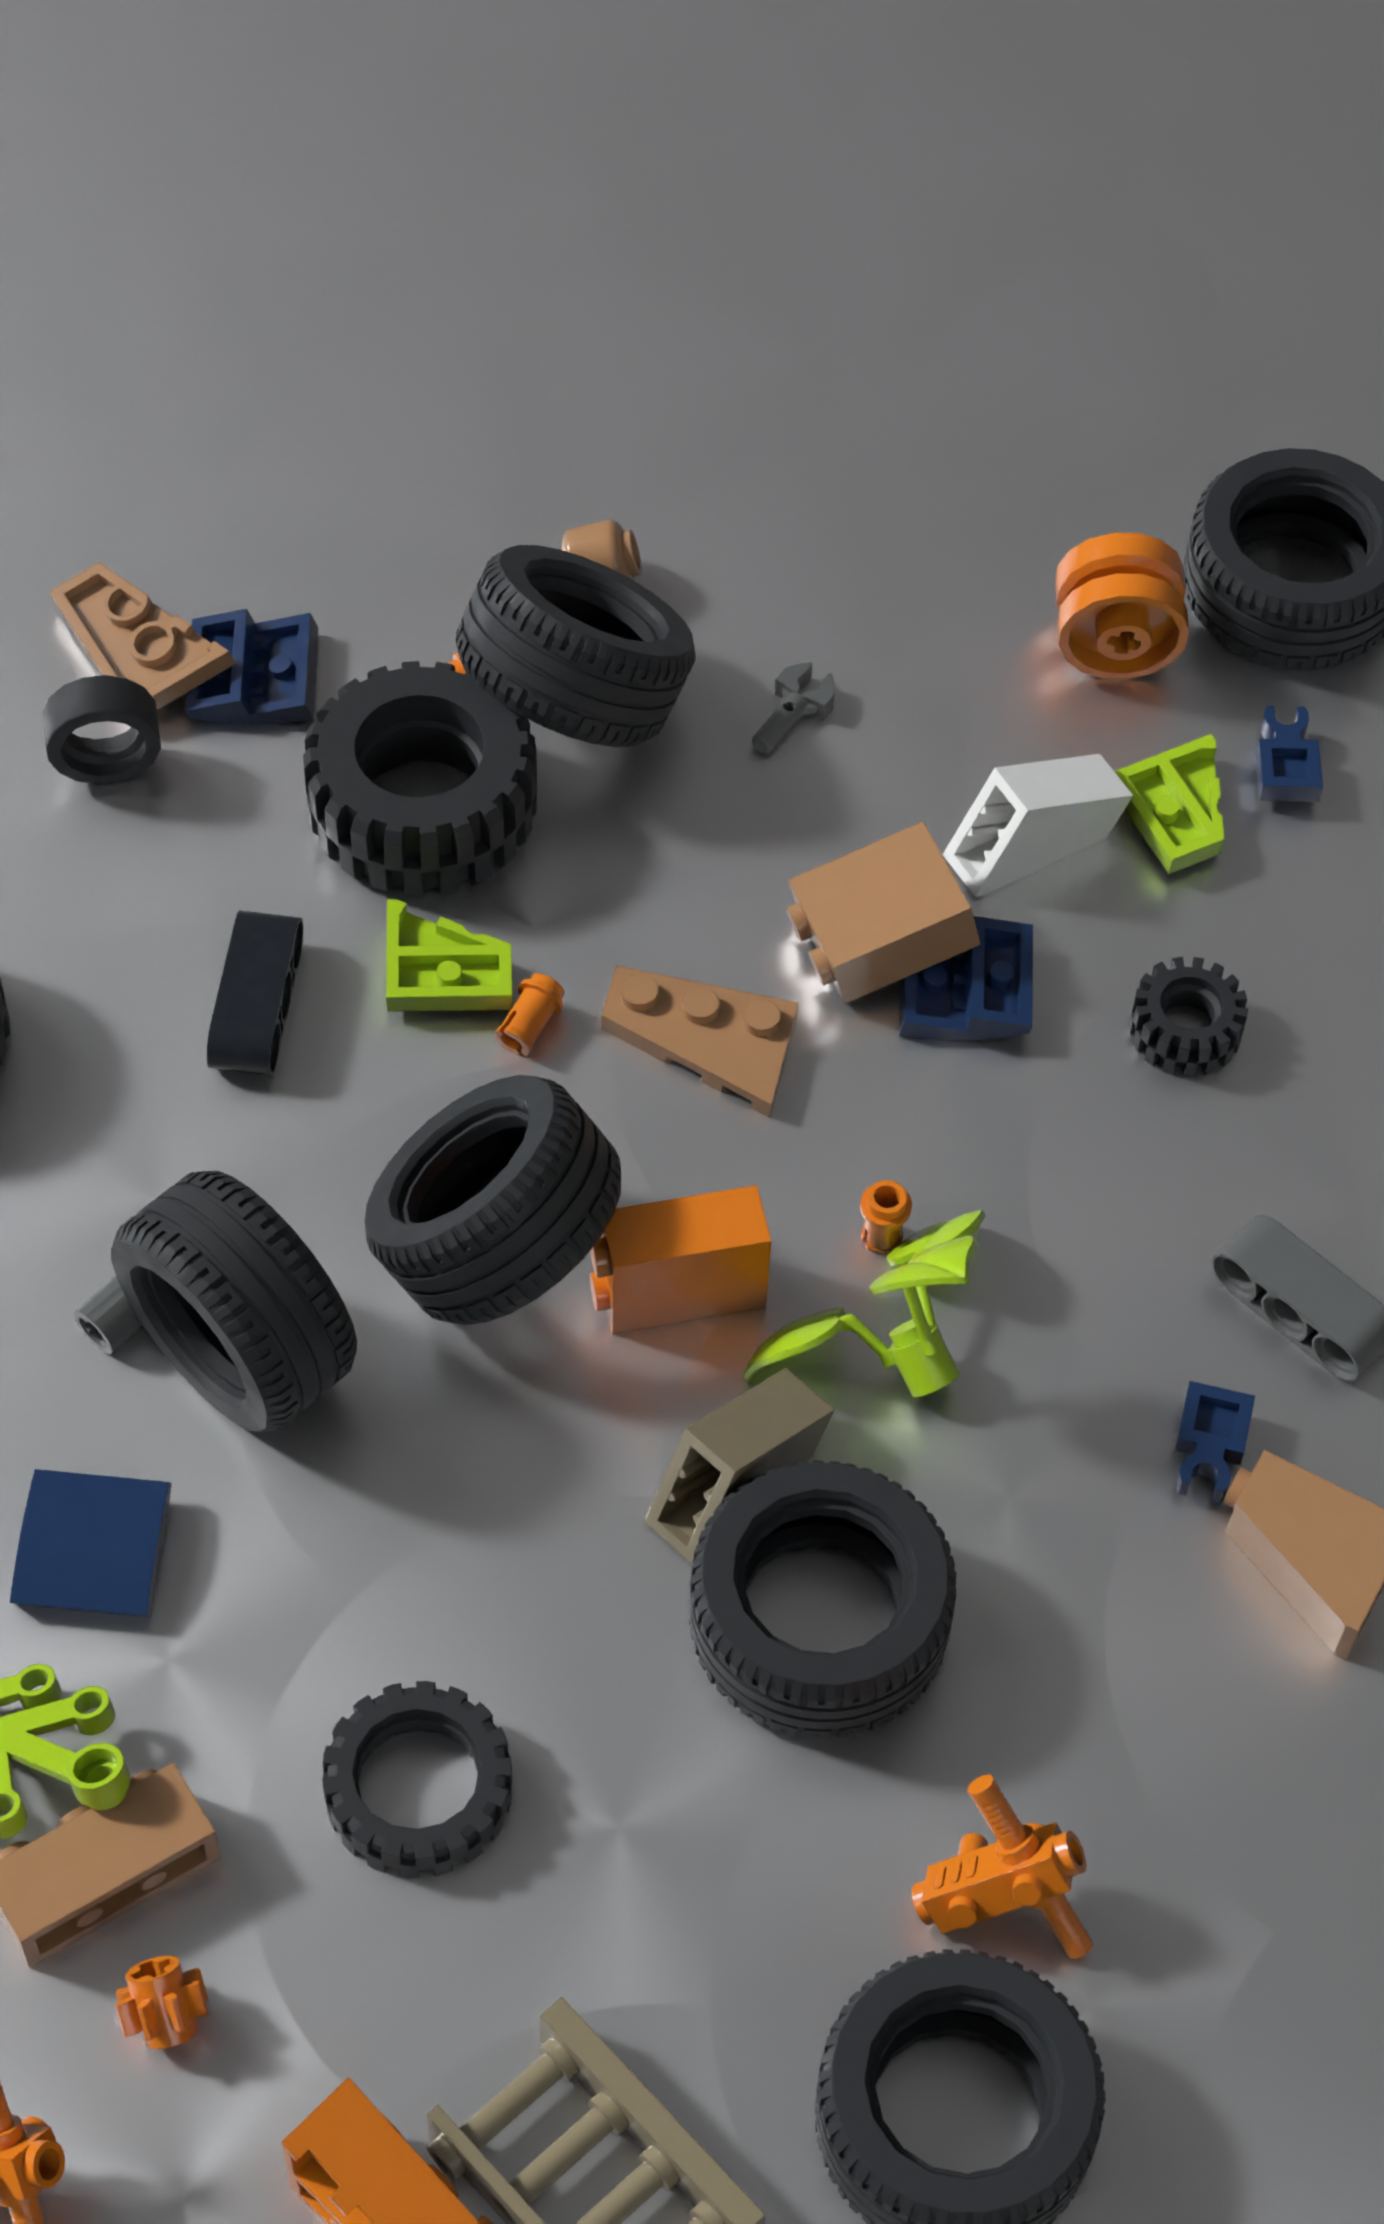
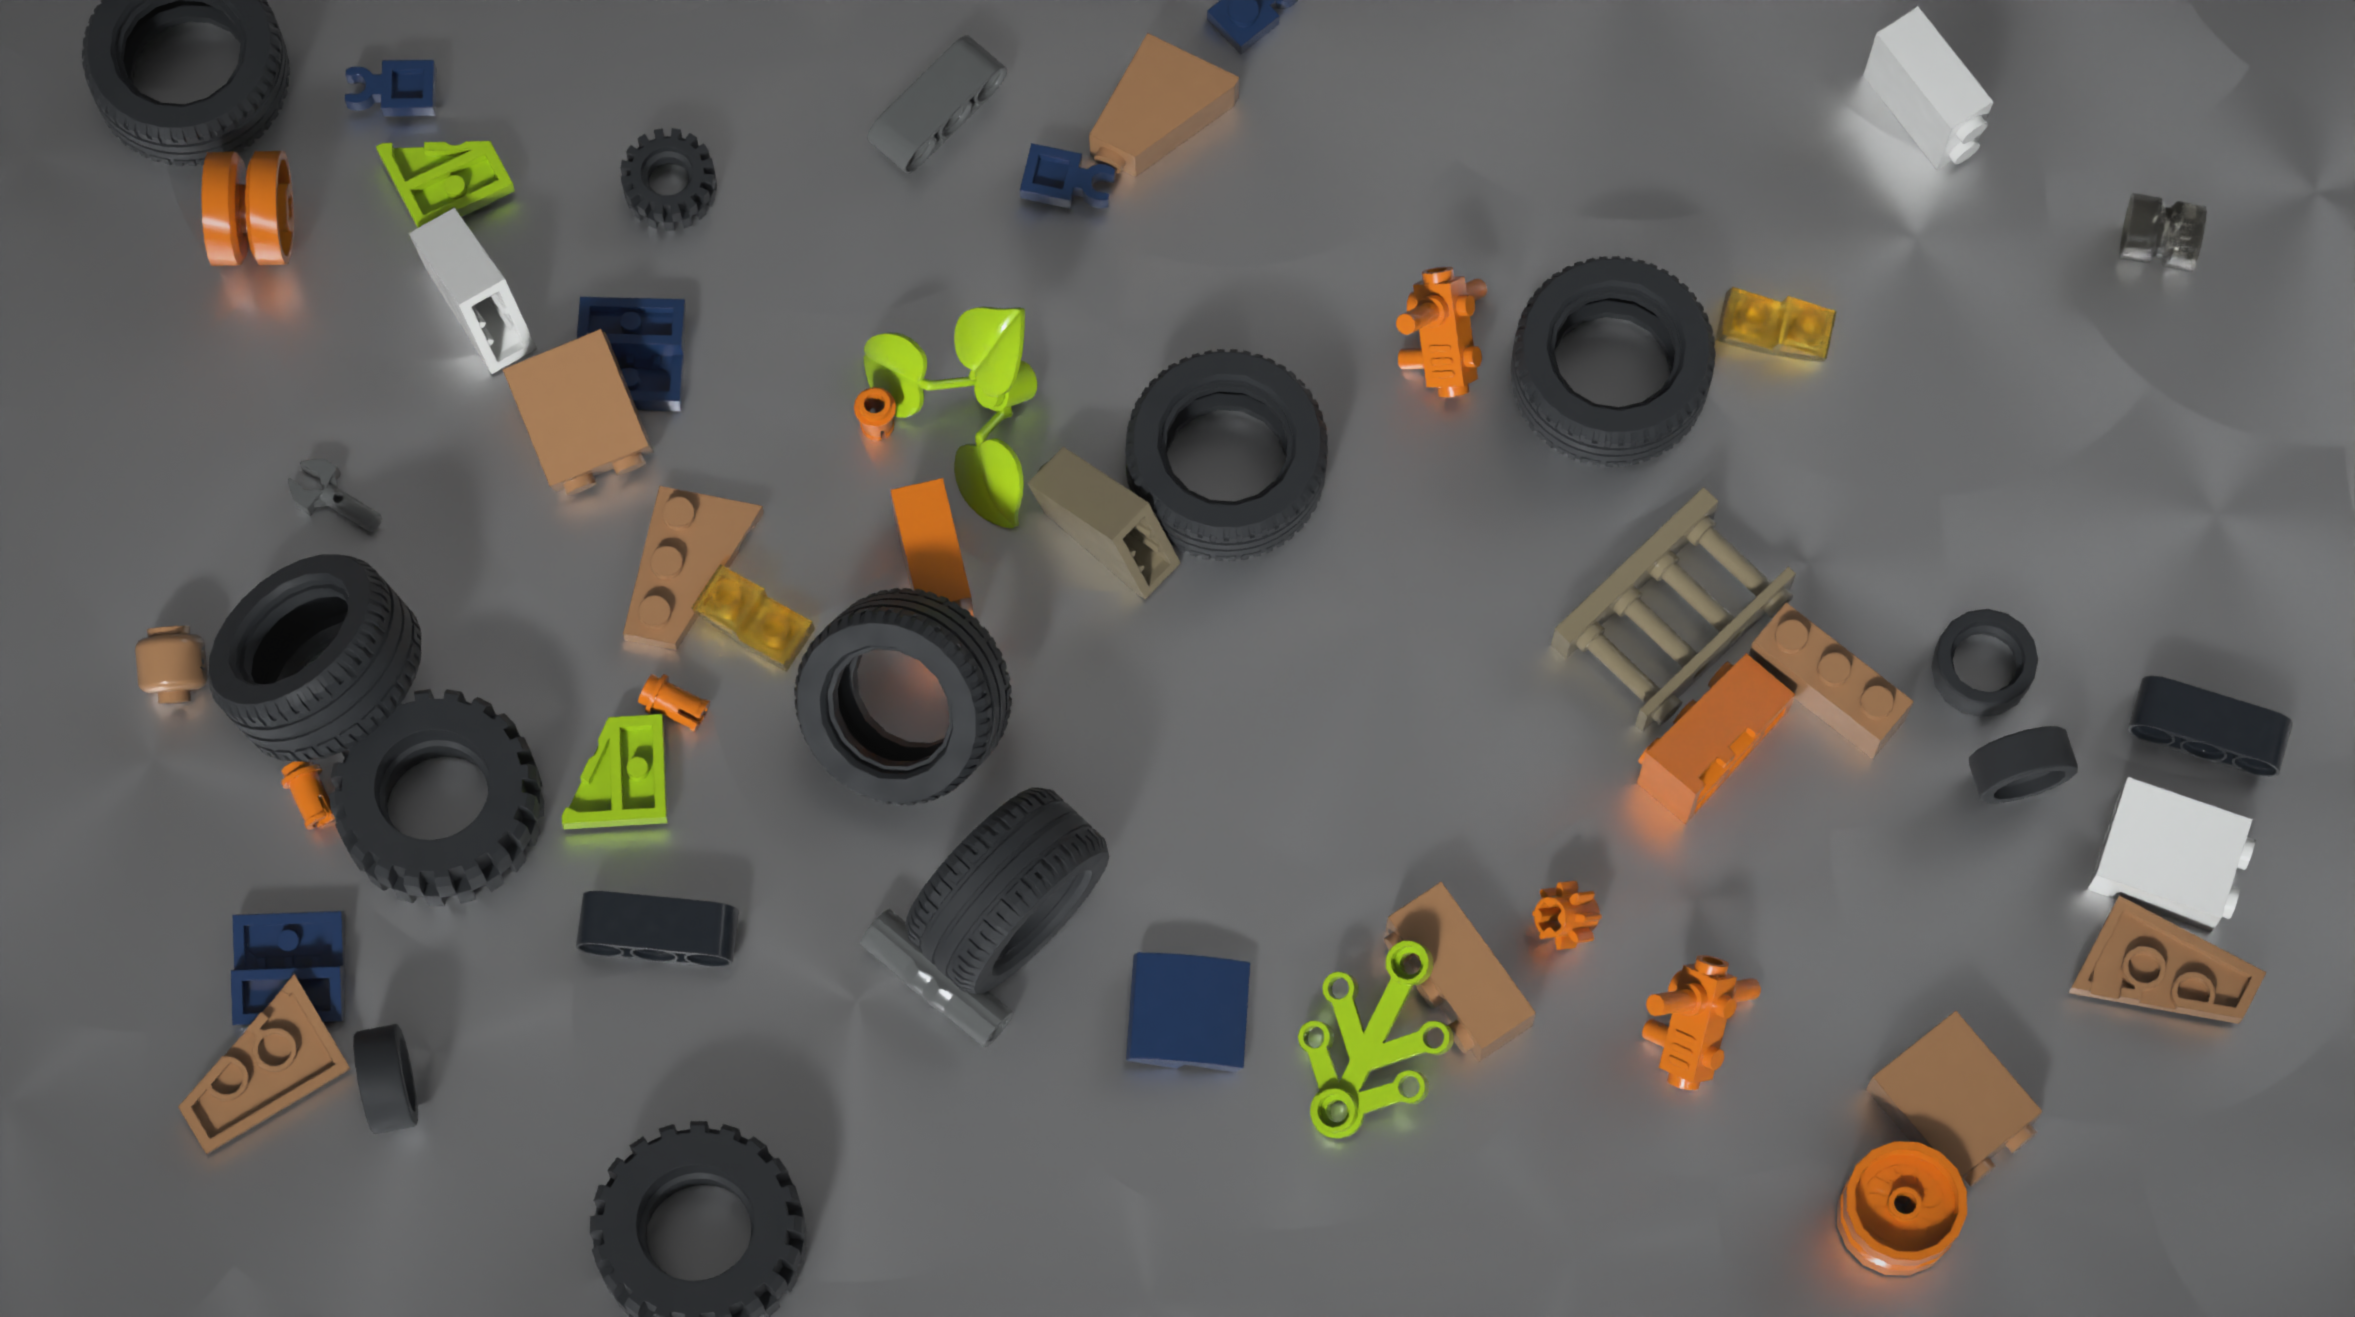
camera: 90 degrees left, 15 degrees up
black tyre [322,1681,512,1878] -> none
none -> clear yellow slope [691,564,815,672]

